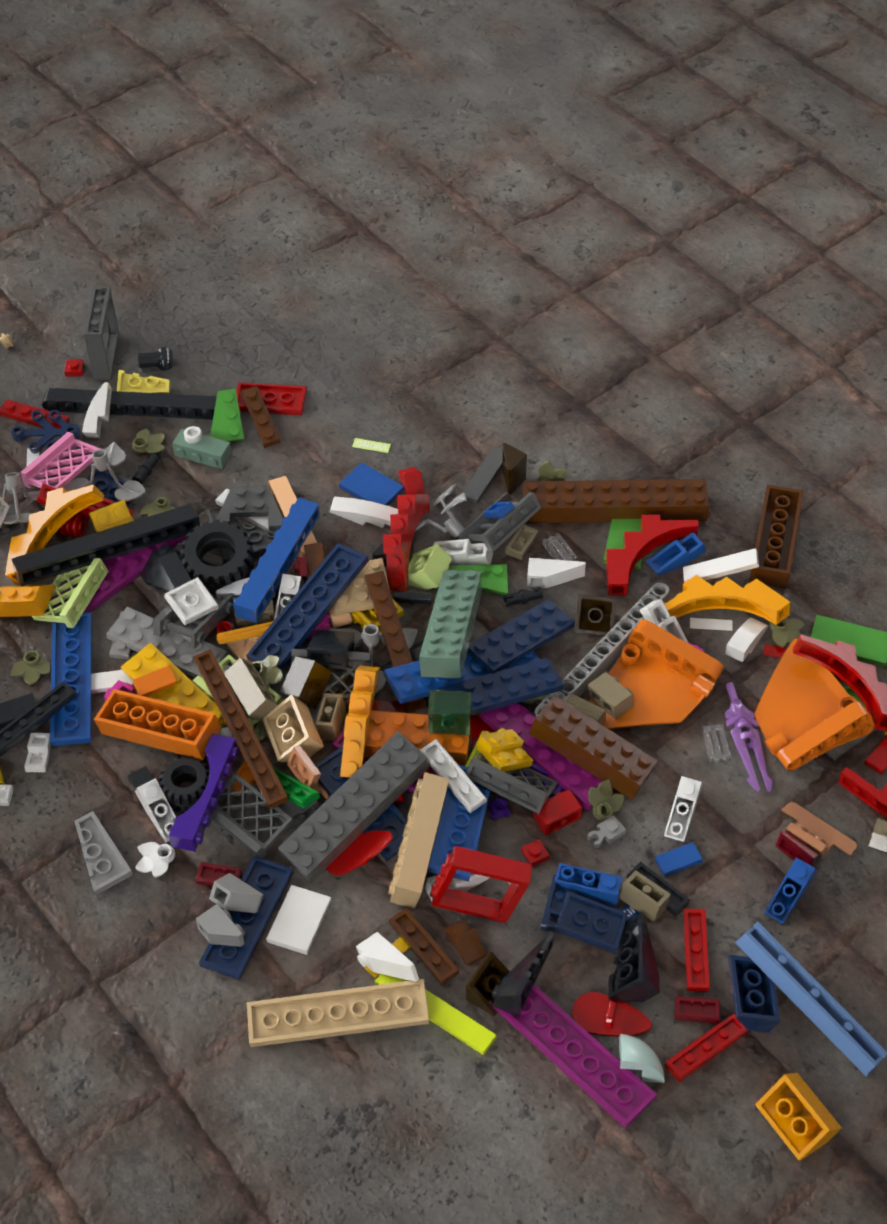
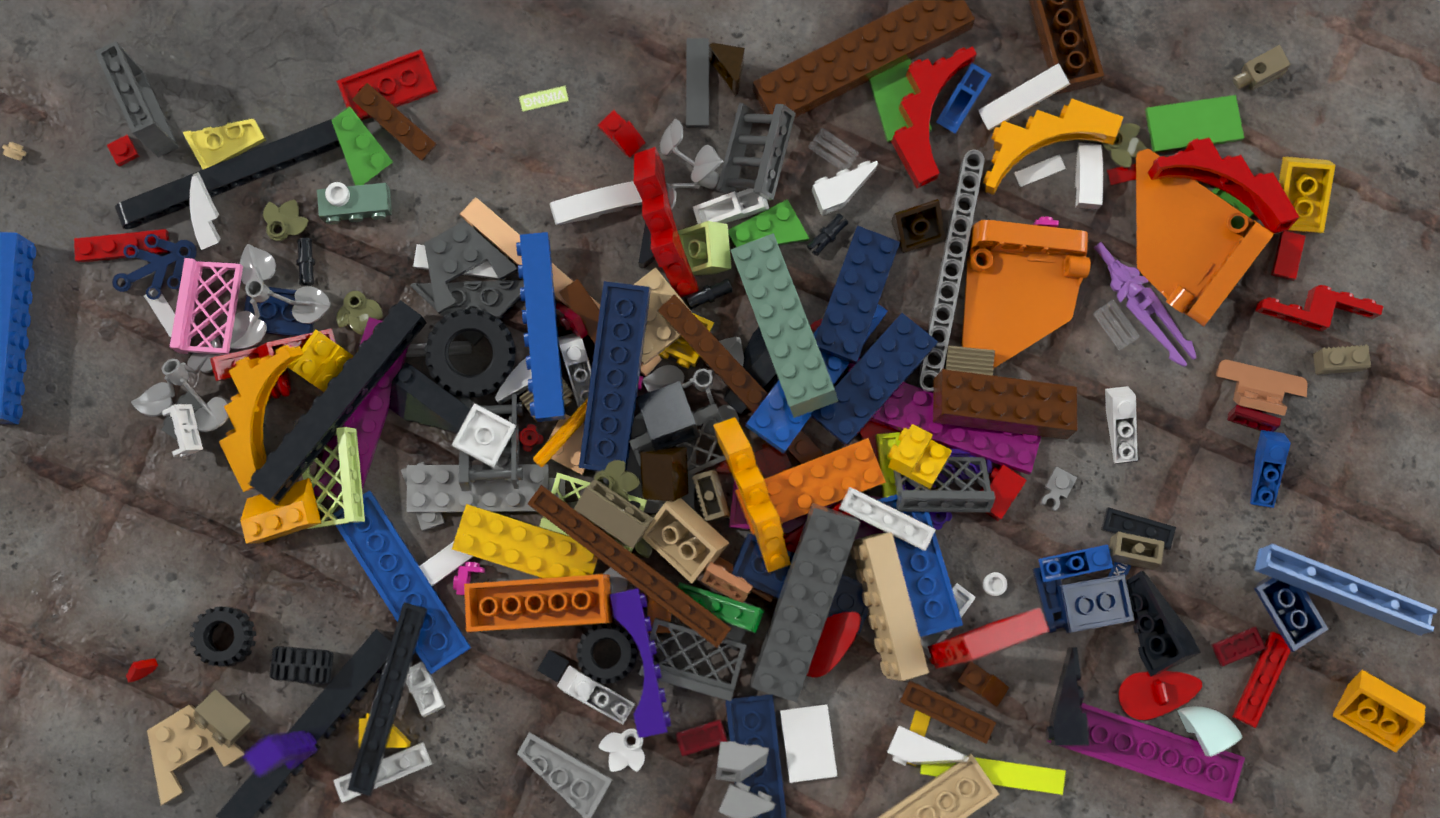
camera: 30 degrees left, 30 degrees up
olive plate [11,650,51,685] -> none
orange tile [132,665,177,697] -> none
black piece [138,347,173,370] -> none
blue tile [339,462,404,506] -> none
clear green brick [428,689,472,735] -> none
dark brown slope [466,952,510,1016] -> none
blue tile [483,502,515,518] -> none
dark tan plate [505,524,539,560] -> none
red plate [521,839,549,867] -> none
olive plate [537,460,567,481] -> none
dark tan brick [588,672,633,720] -> none
olive plate [588,780,624,821] -> none
white slope [640,599,688,643] -> none
blue tile [655,842,703,877] -> none
red plate [683,909,710,992] -> none

